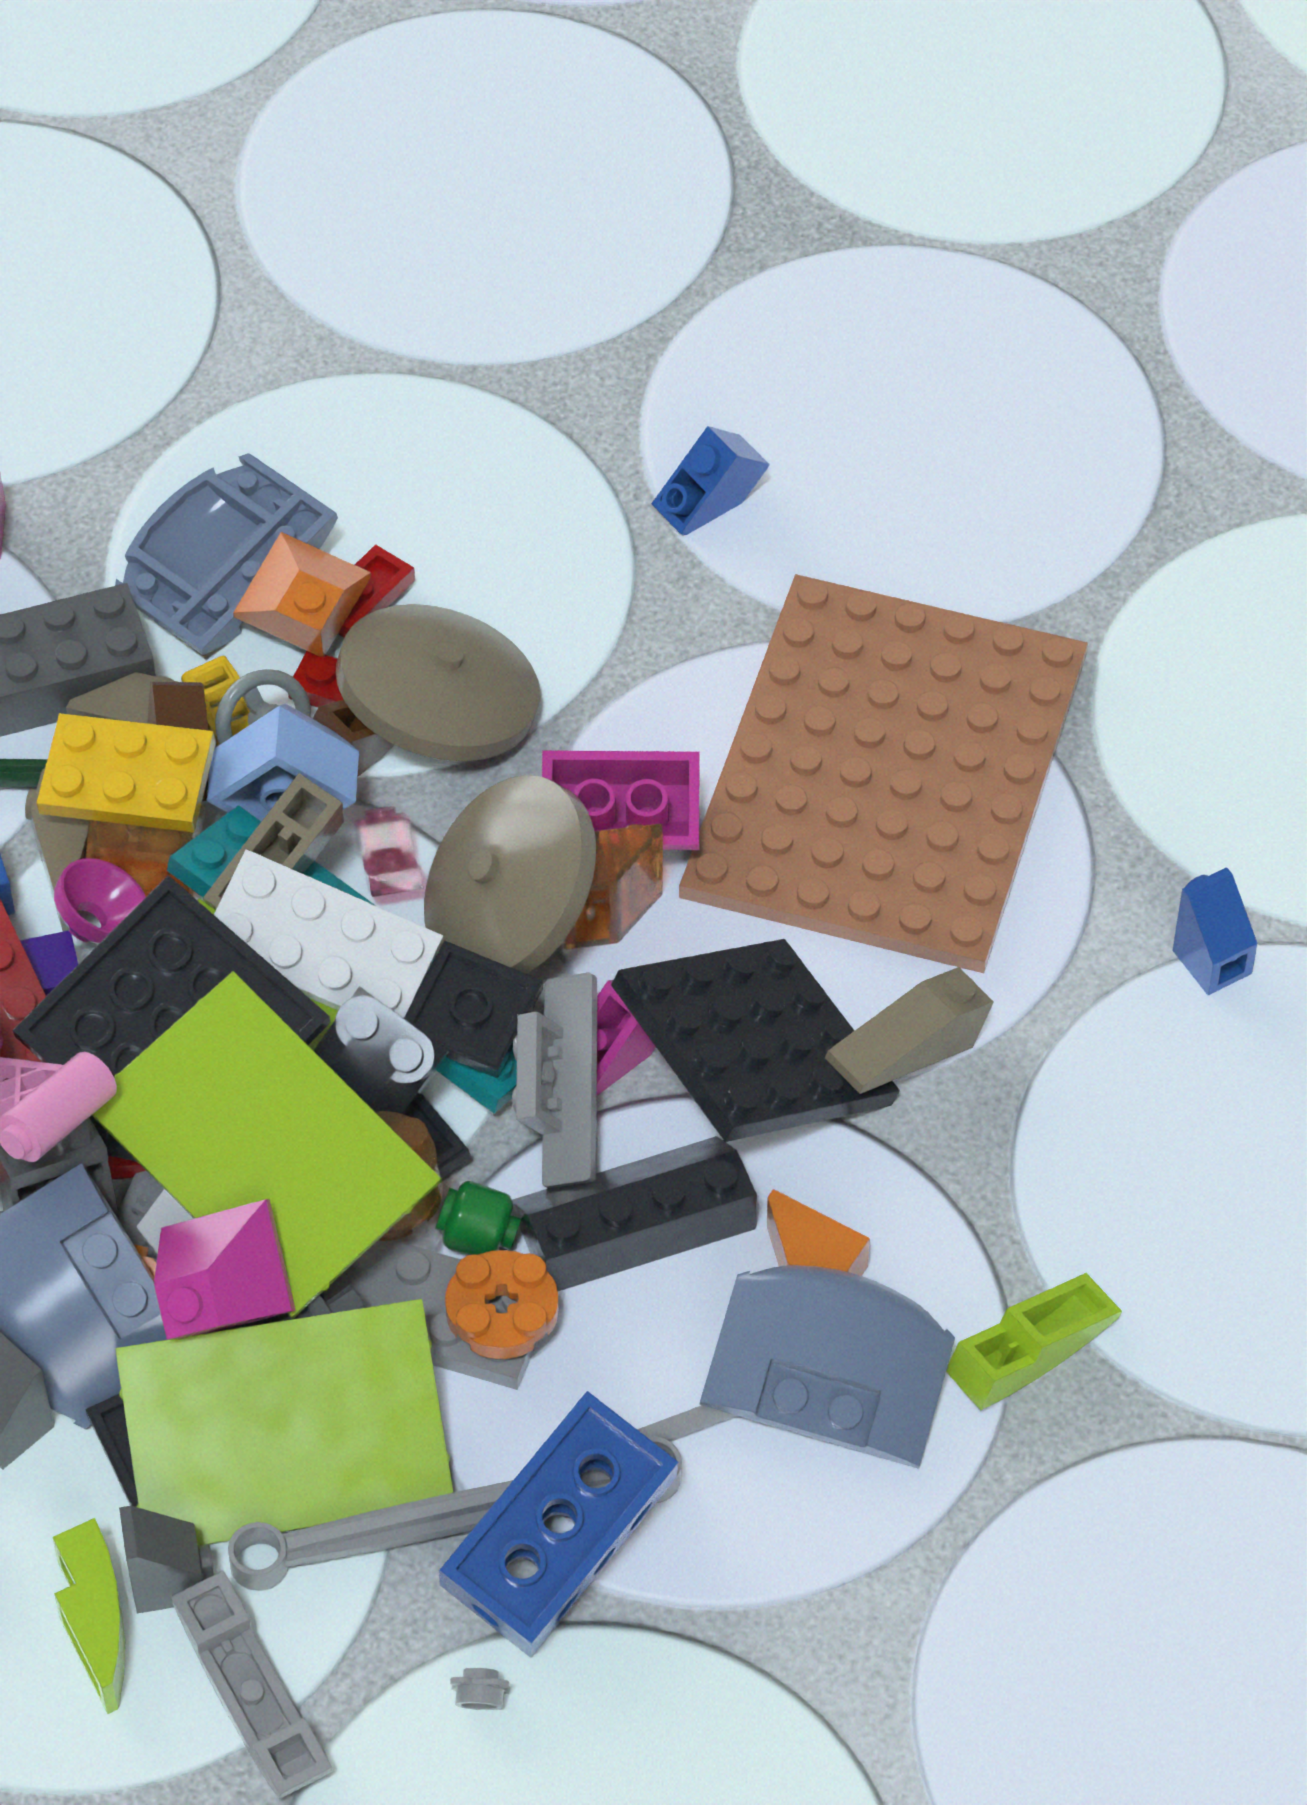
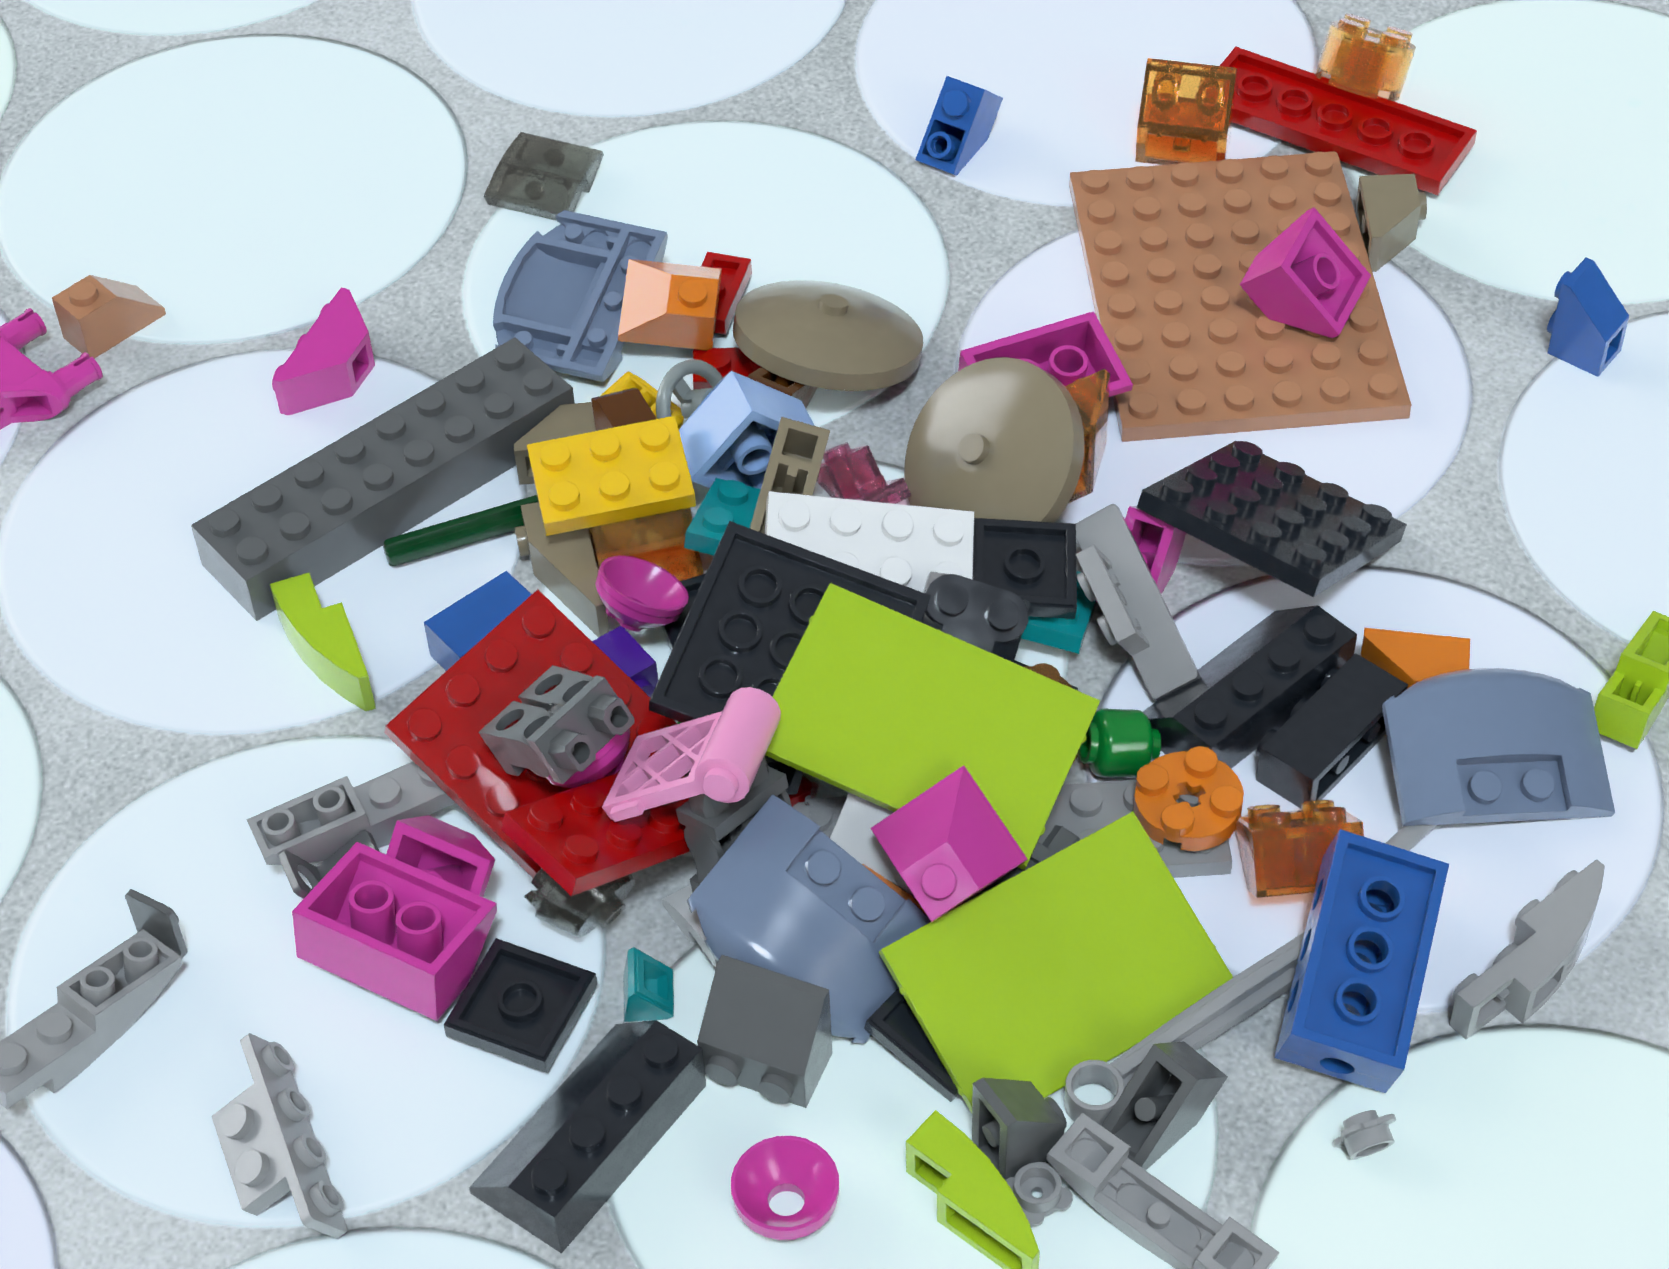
camera: 20 degrees left, 5 degrees down
dark tan slope [825,967,994,1094] -> none
none -> clear smoke slope [484,132,604,221]
none -> light grey plate [1005,1162,1073,1227]
none -> dark grey slope [1102,1042,1228,1170]
none -> clear orange slope [1135,58,1237,165]
none -> red plate [1195,46,1477,196]
none -> clear orange slope [1234,800,1364,898]
none -> dark pink slope [1240,207,1371,338]
none -> black brick [1256,653,1408,814]
none -> clear orange brick [1315,14,1416,101]
none -> dark tan slope [1355,174,1427,272]
none -> light grey slope [1449,859,1605,1040]

